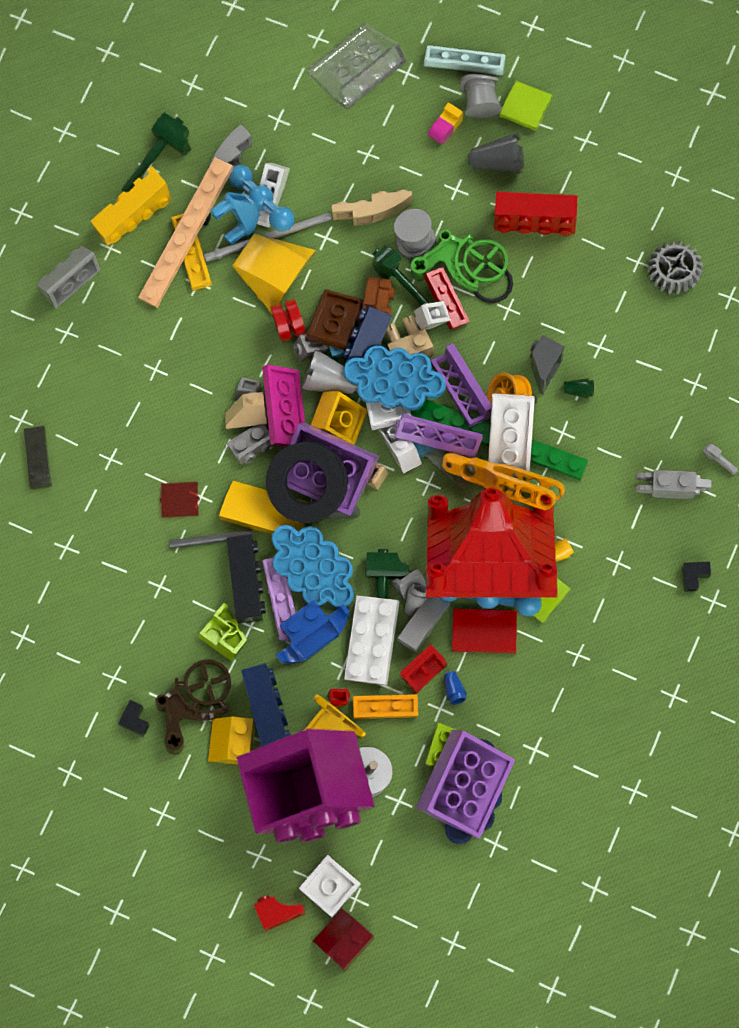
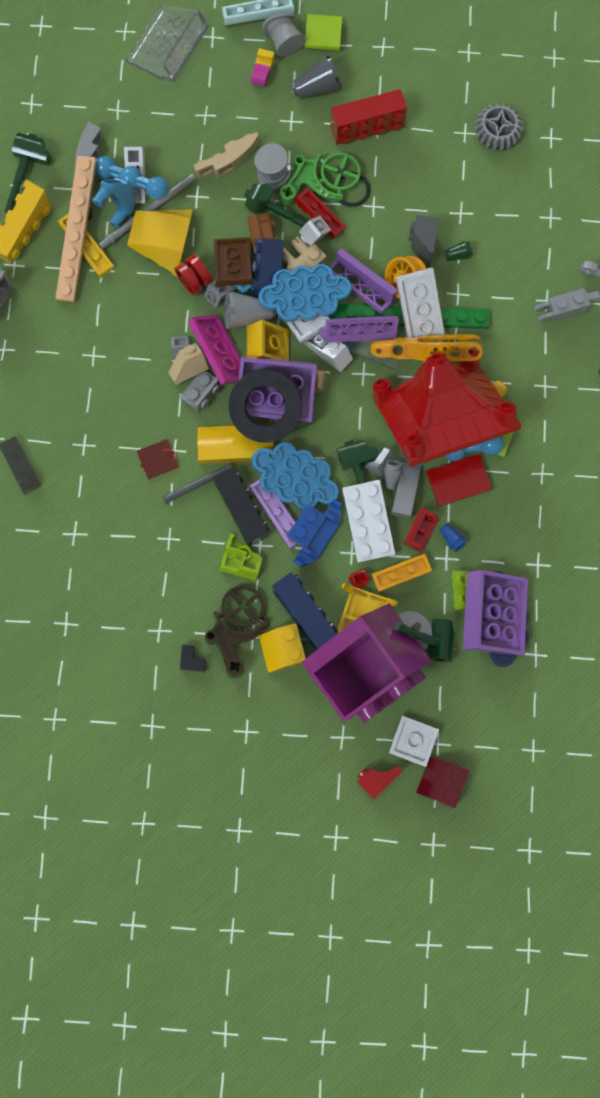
camera: 30 degrees left, 5 degrees up
none -> dark green piece [394,619,455,662]

